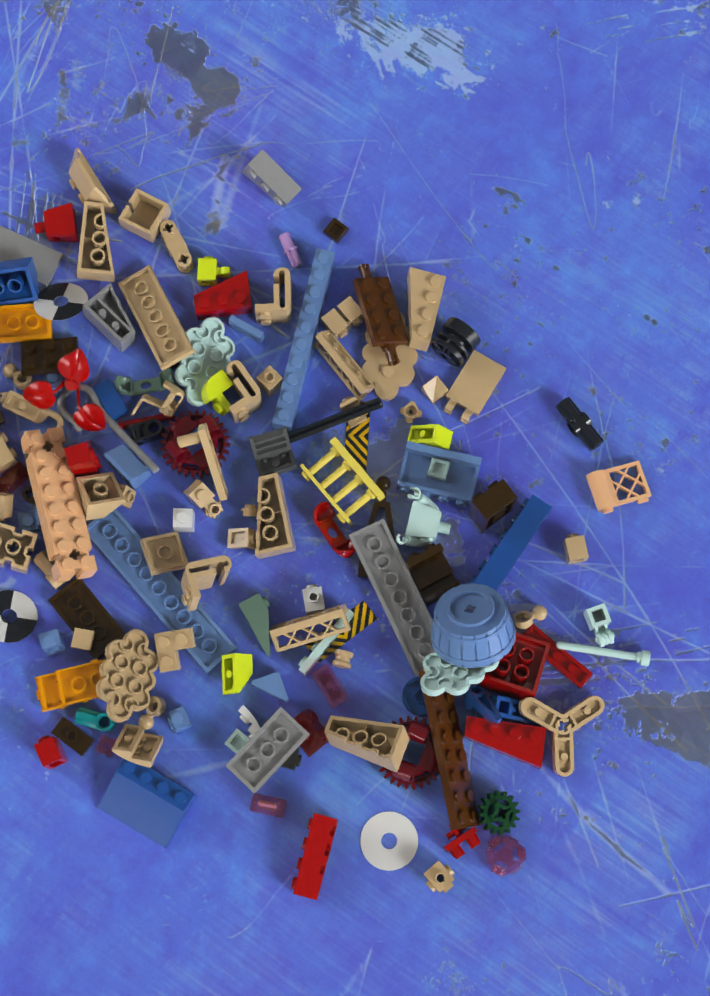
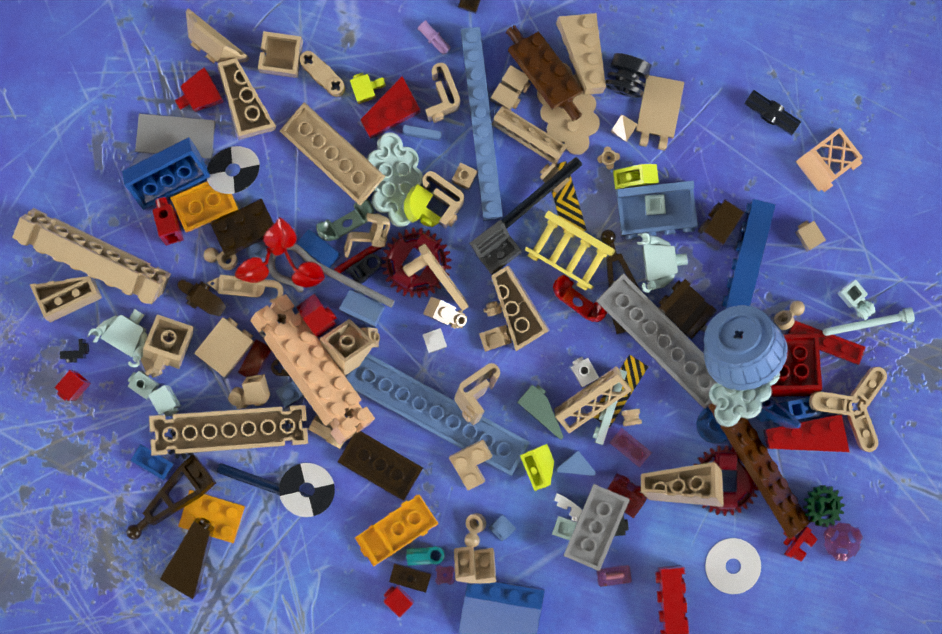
camera: 20 degrees left, 10 degrees up
medium blue brick [38,629,66,656] -> none
tan tile [71,628,95,651] -> none
light grey wedge [82,283,135,353] -> none
tan plate [96,629,159,723] -> none
tan tile [140,531,188,576] -> none
tan brick [423,860,455,893] -> none

